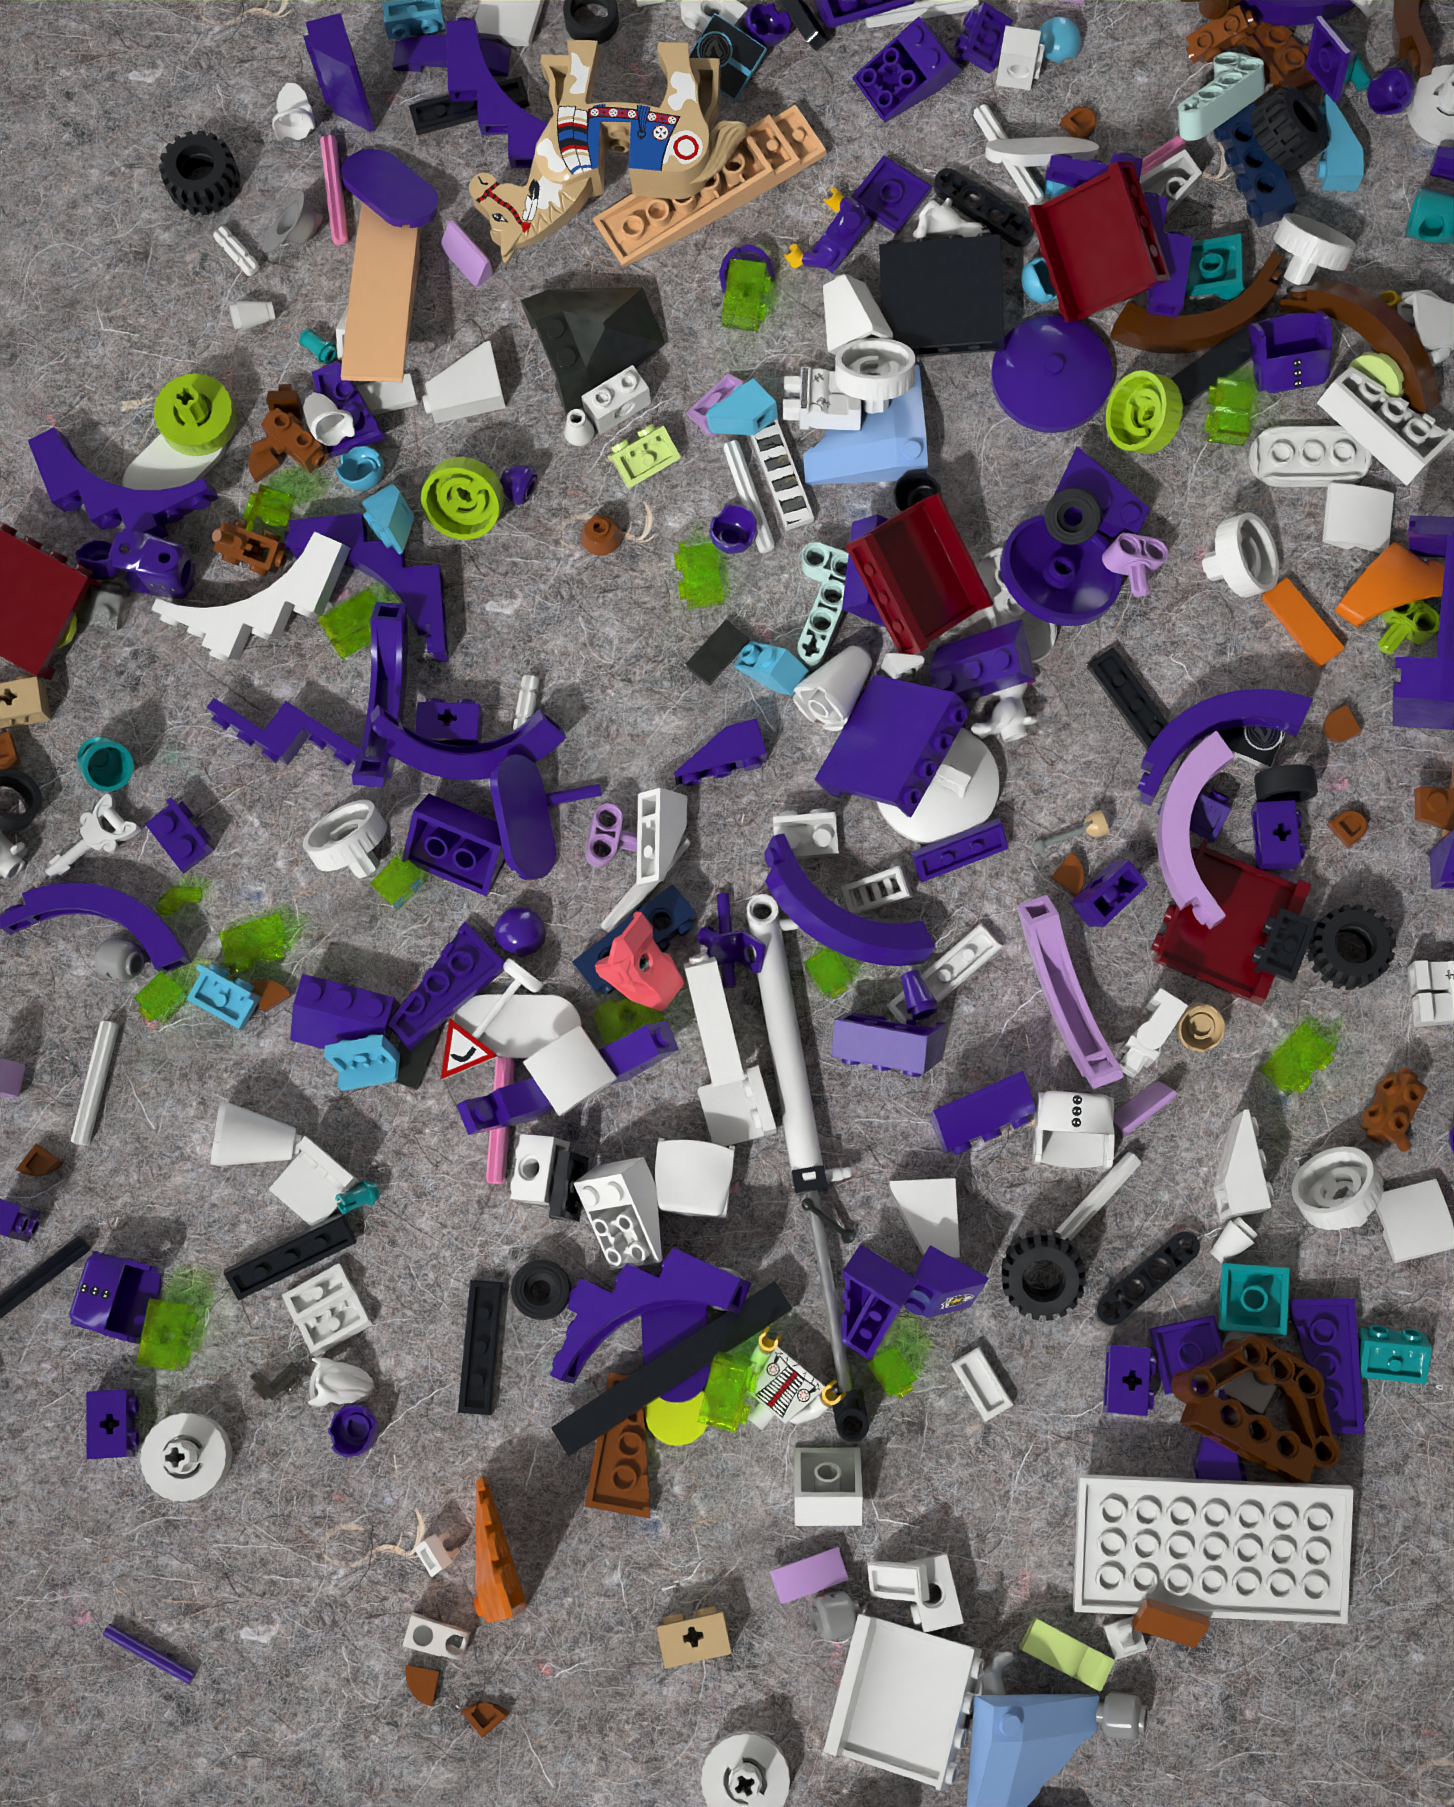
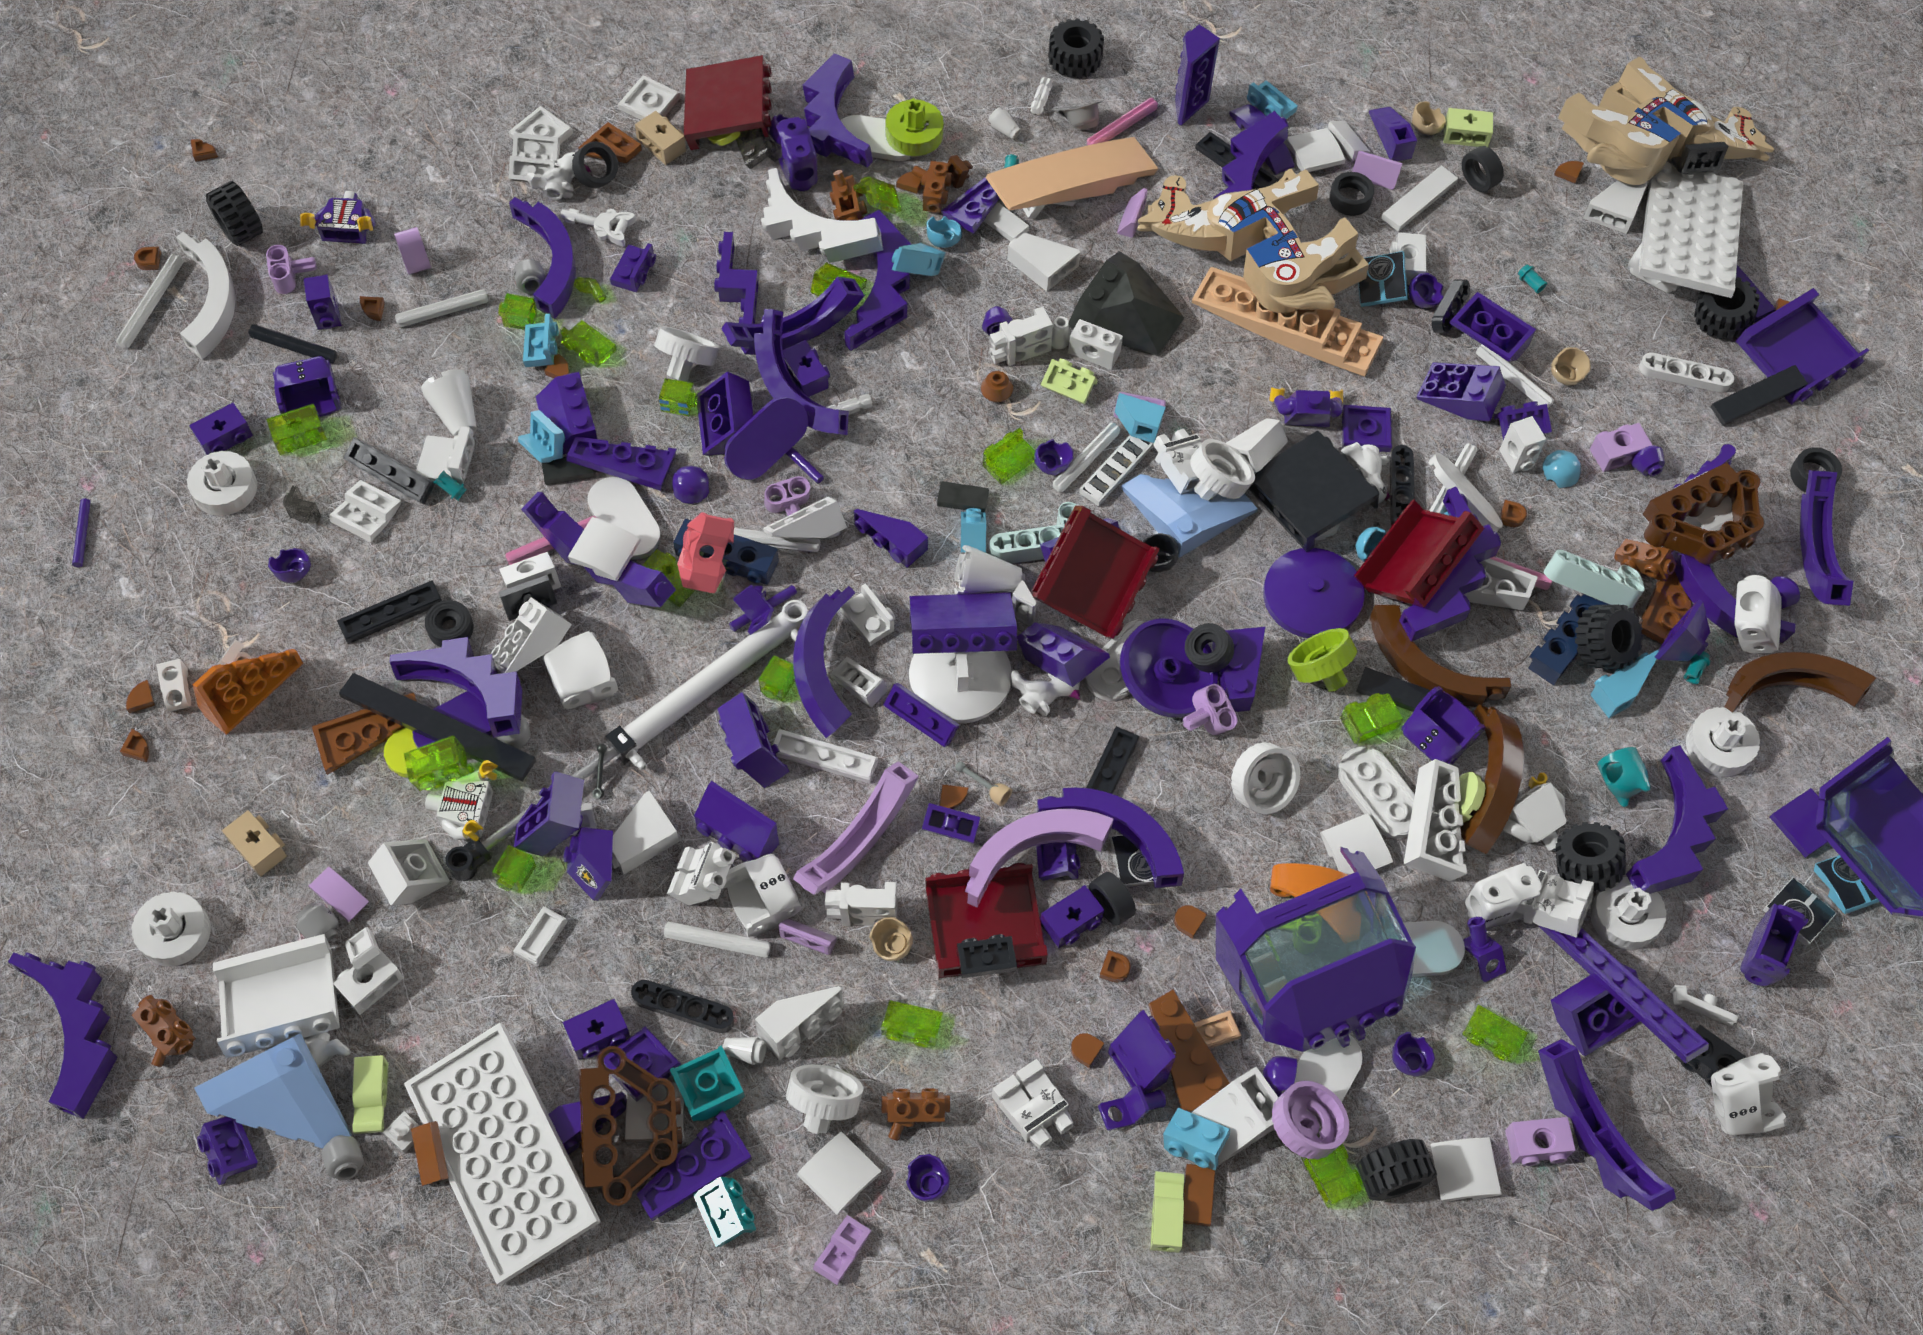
camera: 50 degrees right, 15 degrees down
teal piece [76,735,134,792] -> none
white piece [272,82,315,141] -> none
white piece [303,392,355,446] -> none
white piece [308,1358,375,1407] -> none
dark purple tile [341,149,438,228] -> none
lime piece [421,457,504,540] -> none
white piece [440,958,543,1080] -> none
white slope [684,954,745,1087] -> none
white bracket [698,1066,776,1147] -> none
dark purple helmet [719,244,776,293] -> none
clear neon green brick [722,259,771,332] -> none
dark purple cone [900,970,937,1020] -> none
black tyre [1001,1230,1086,1321] -> none
teal slope [1185,234,1246,300] -> none
orange tile [1261,577,1345,669] -> none
white piece [1273,213,1356,286] -> none
black tyre [1307,904,1396,990] -> none
dark purple hair [1367,68,1416,115] -> none
none -> white hips [667,842,736,906]
none -> white hips [989,306,1053,366]
none -> dark orange tile [1071,1033,1104,1068]

